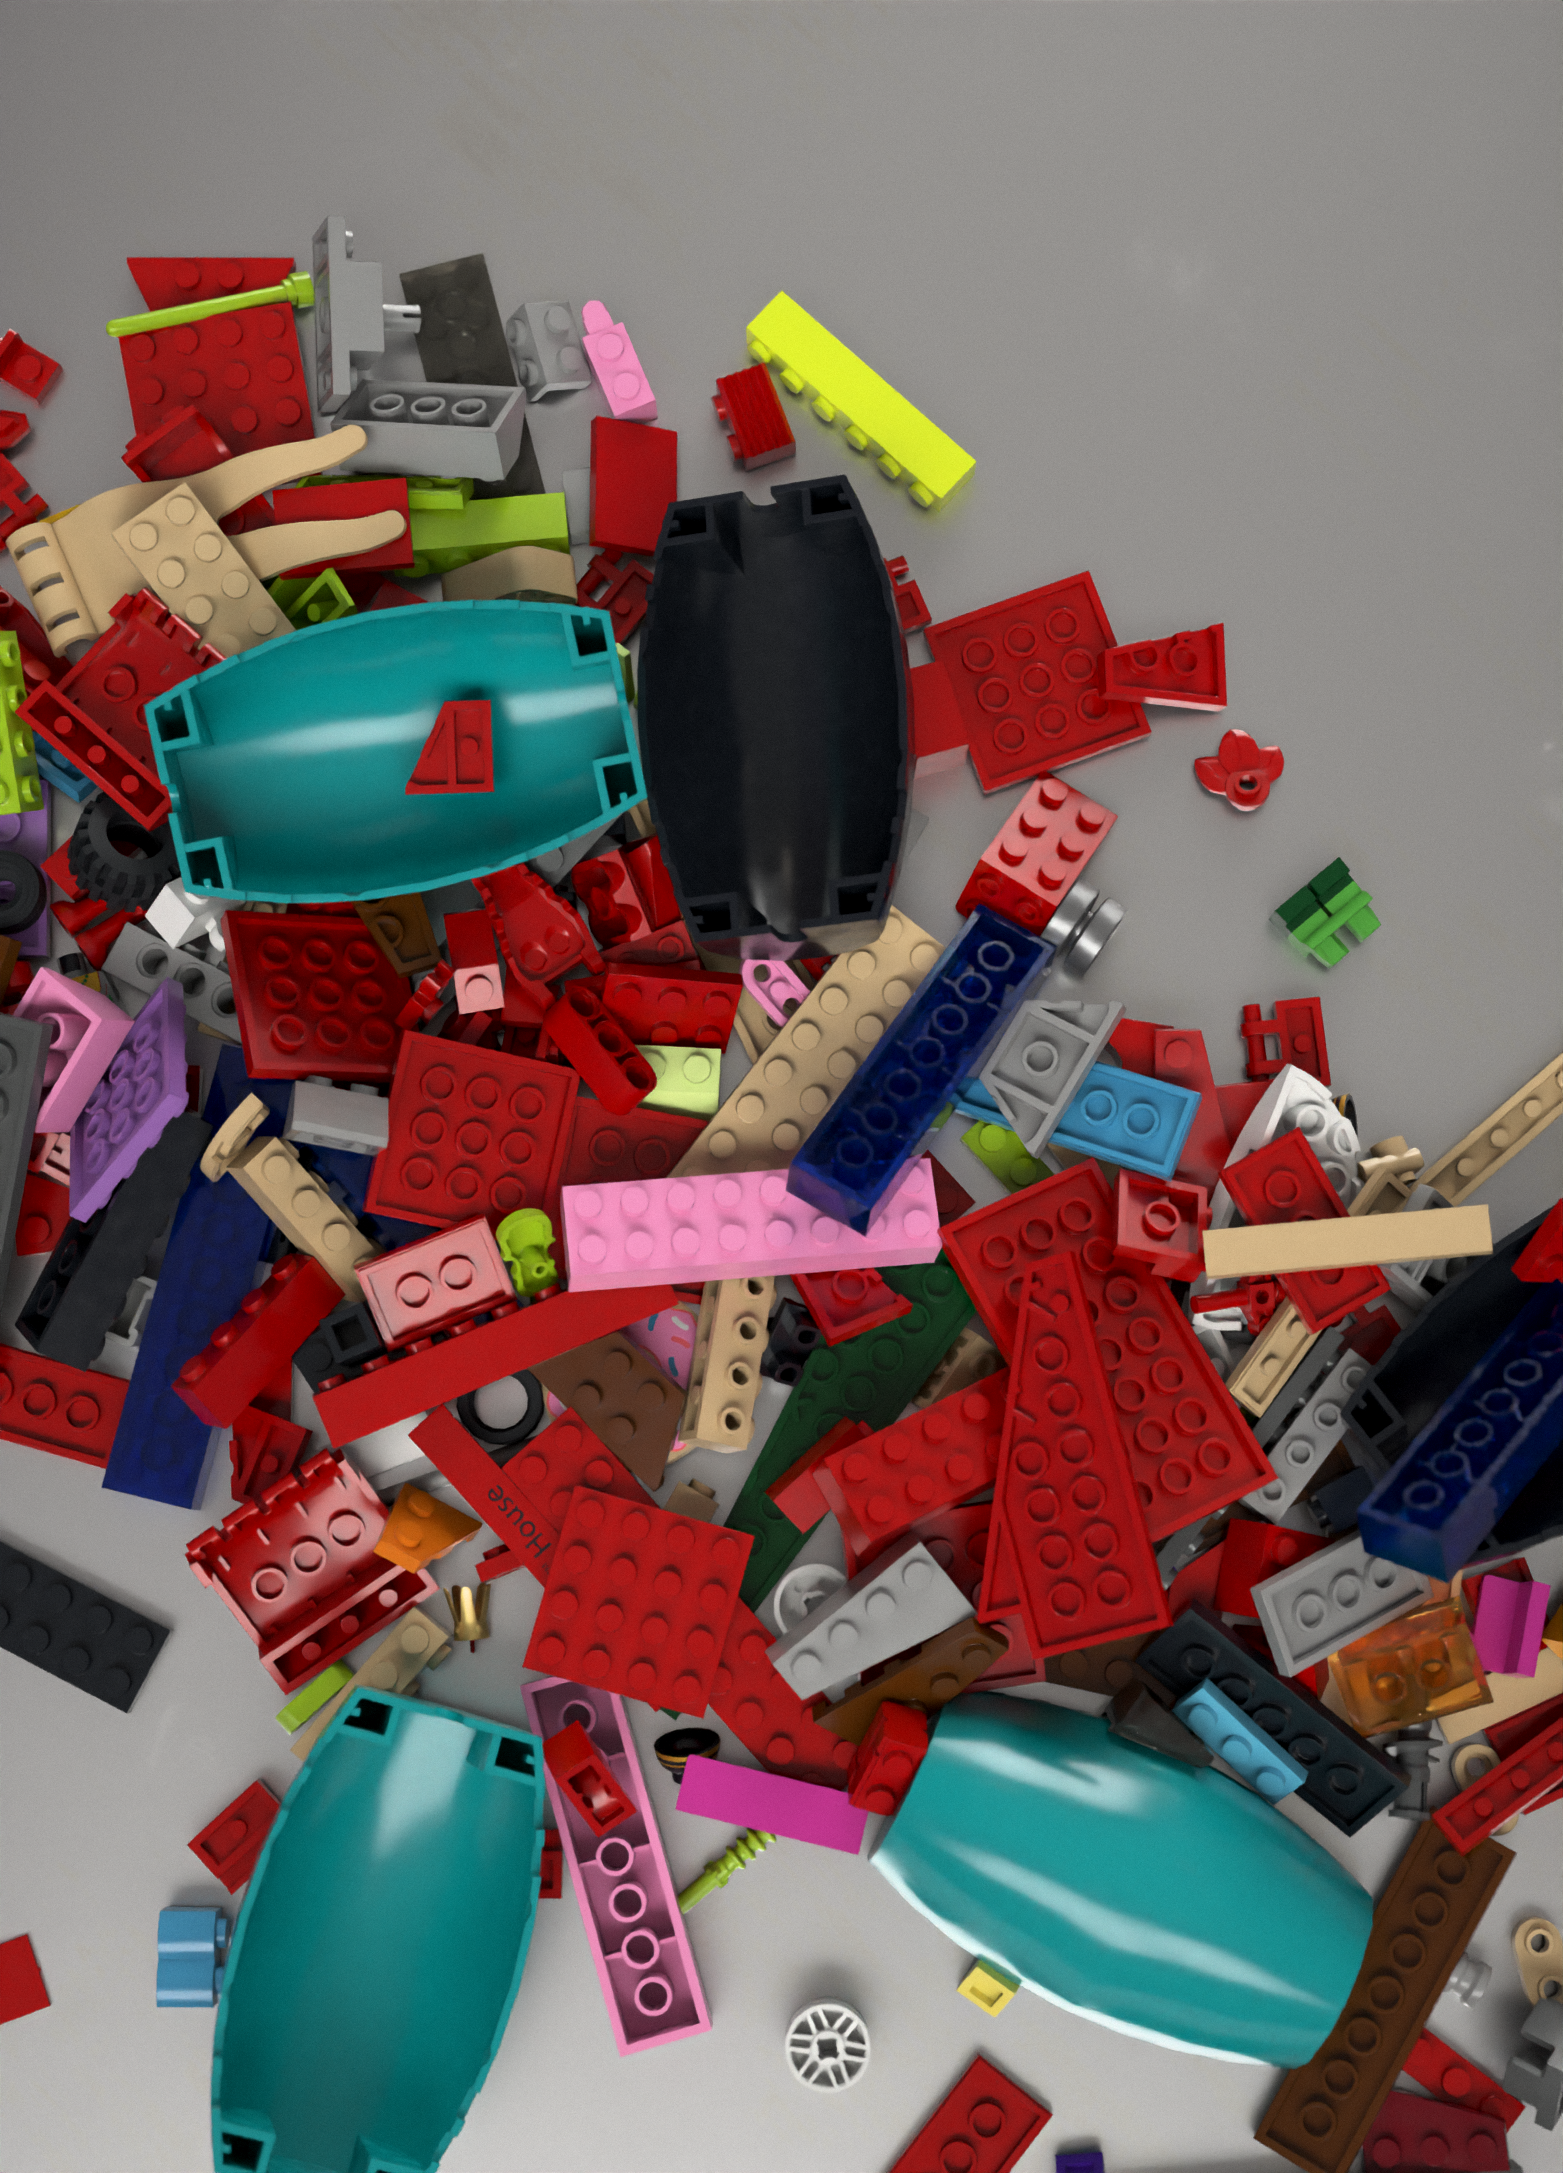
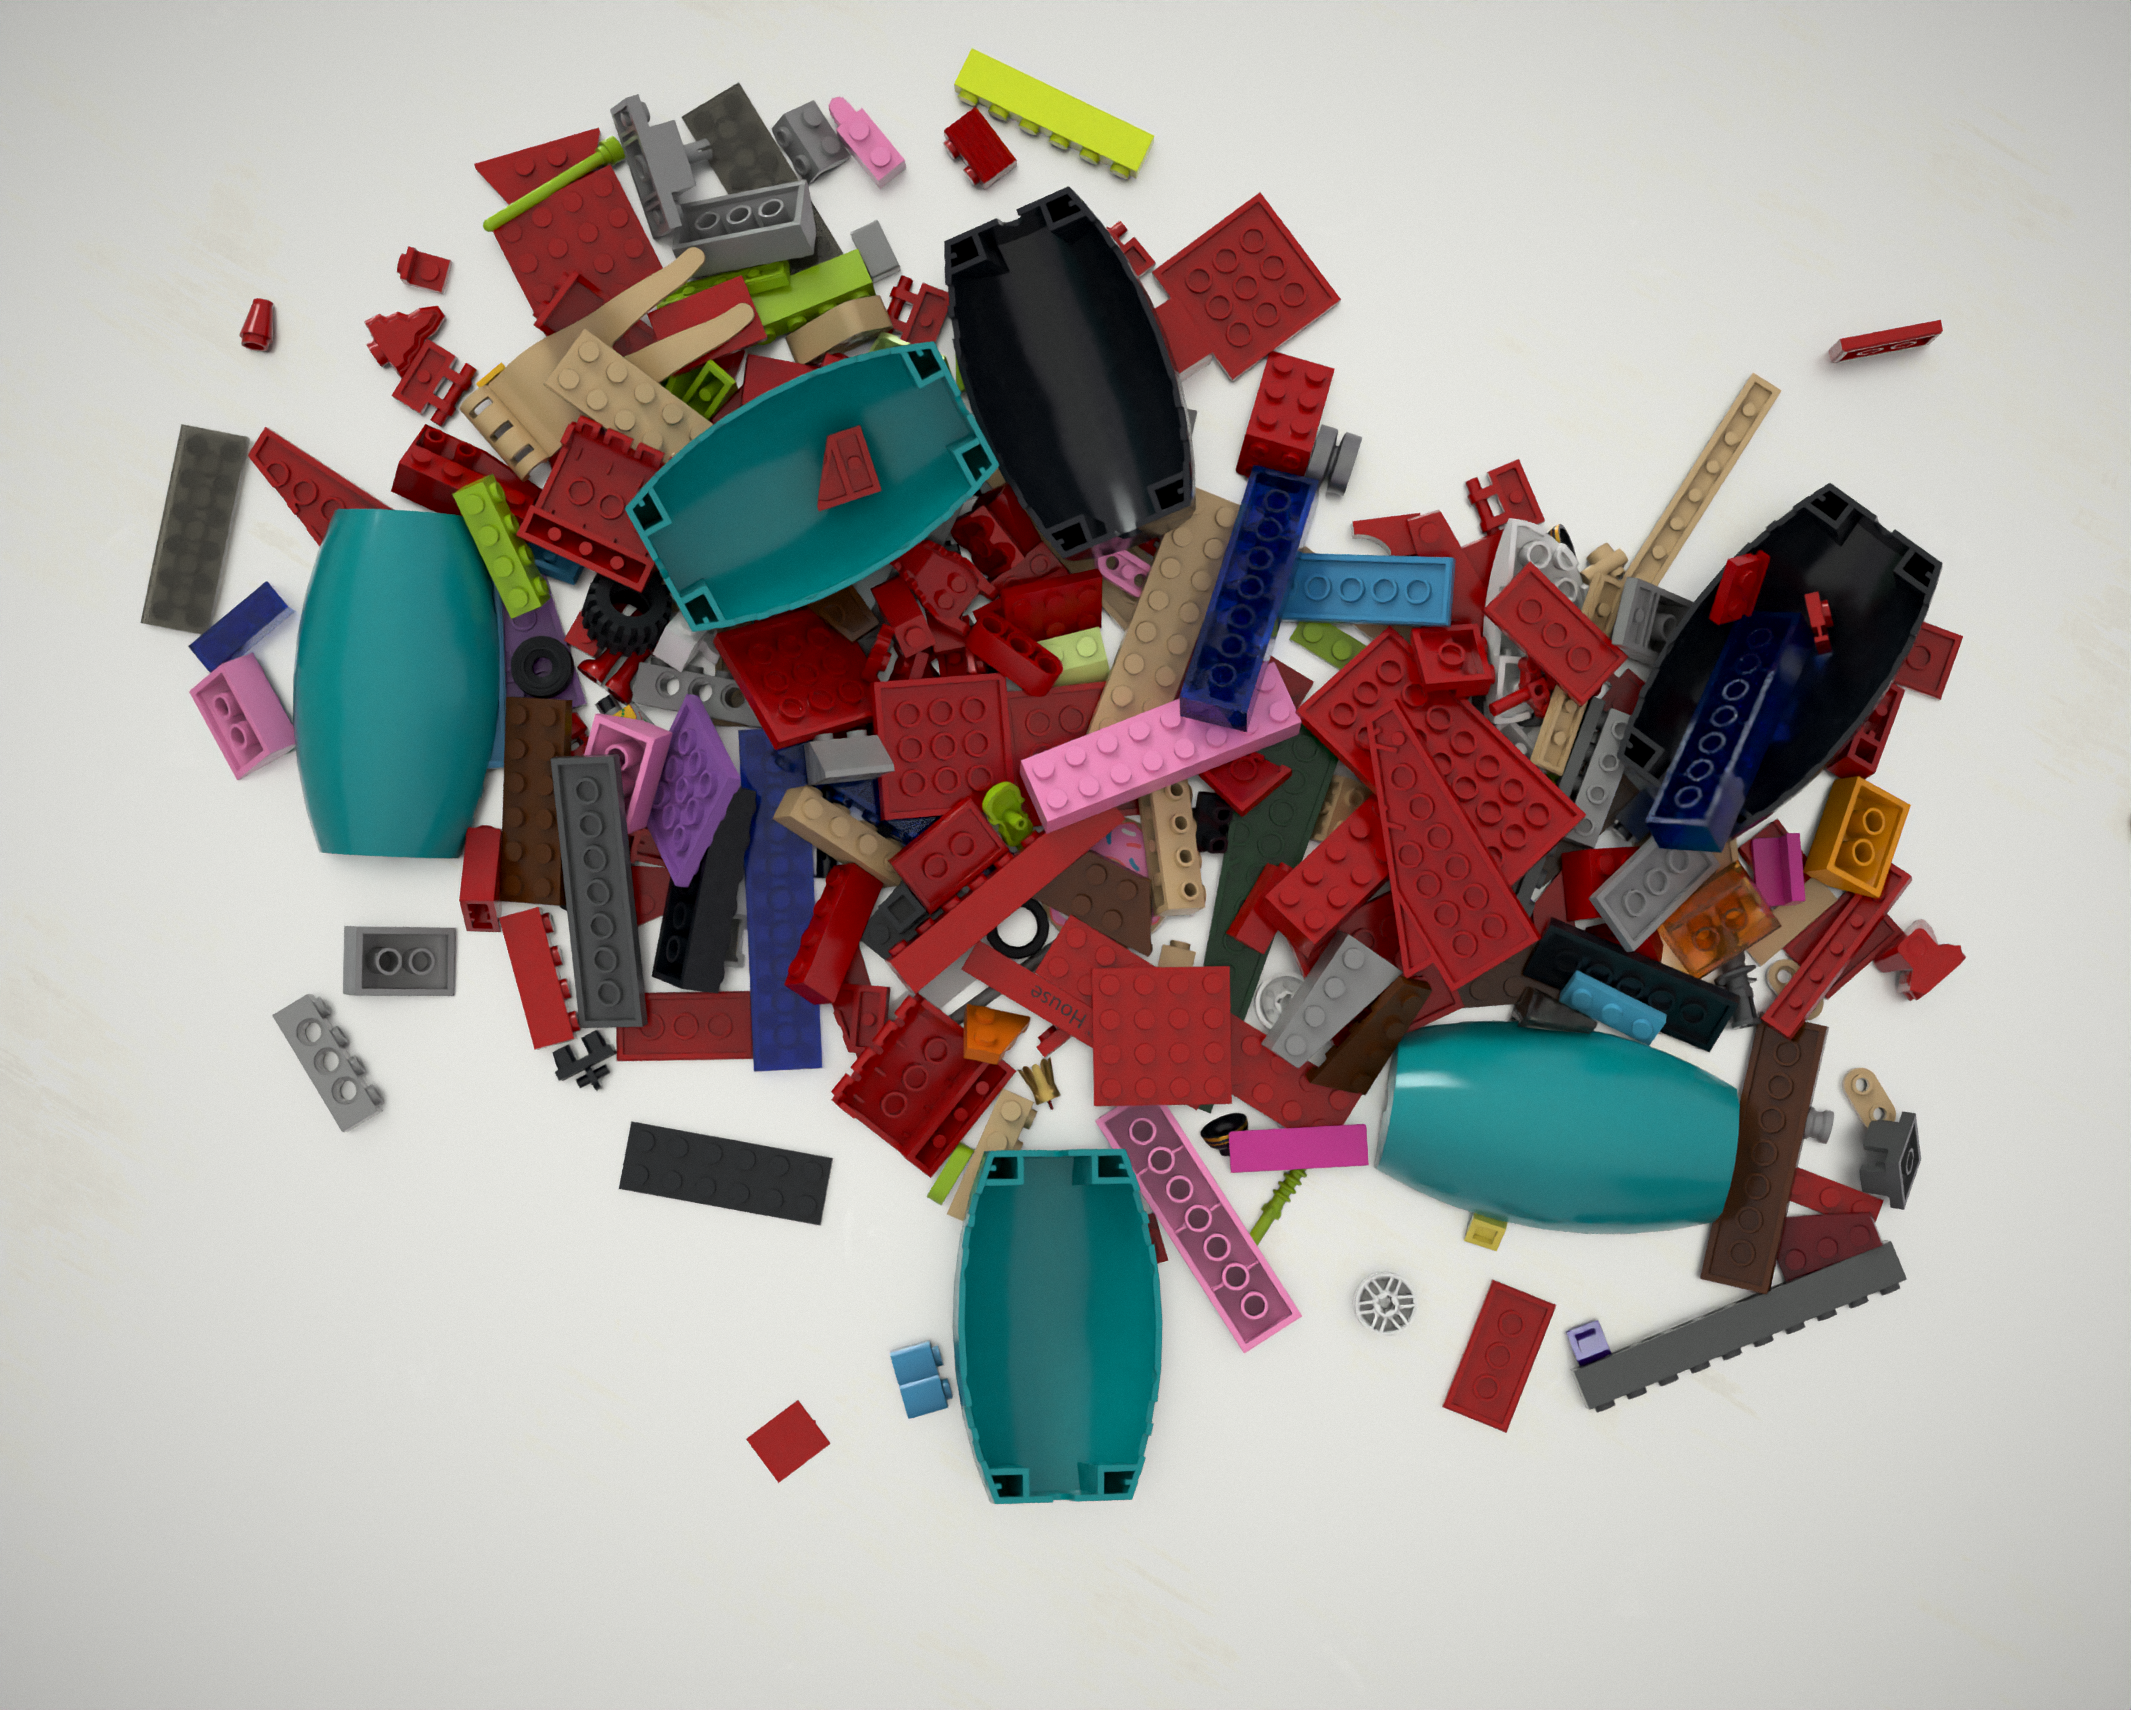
camera: 15 degrees left, 5 degrees up
red plate [187,1779,280,1895] -> none
tan tile [200,1093,270,1183] -> none
red arch [542,1720,638,1838] -> none
red tile [589,416,677,557] -> none
red brick [847,1701,928,1817] -> none
light grey wing [979,1000,1127,1159] -> none
red wing [1097,622,1227,712] -> none
red plate [1194,729,1284,811] -> none
tan tile [1203,1204,1493,1280] -> none
bright green hips [1269,857,1381,969] -> none

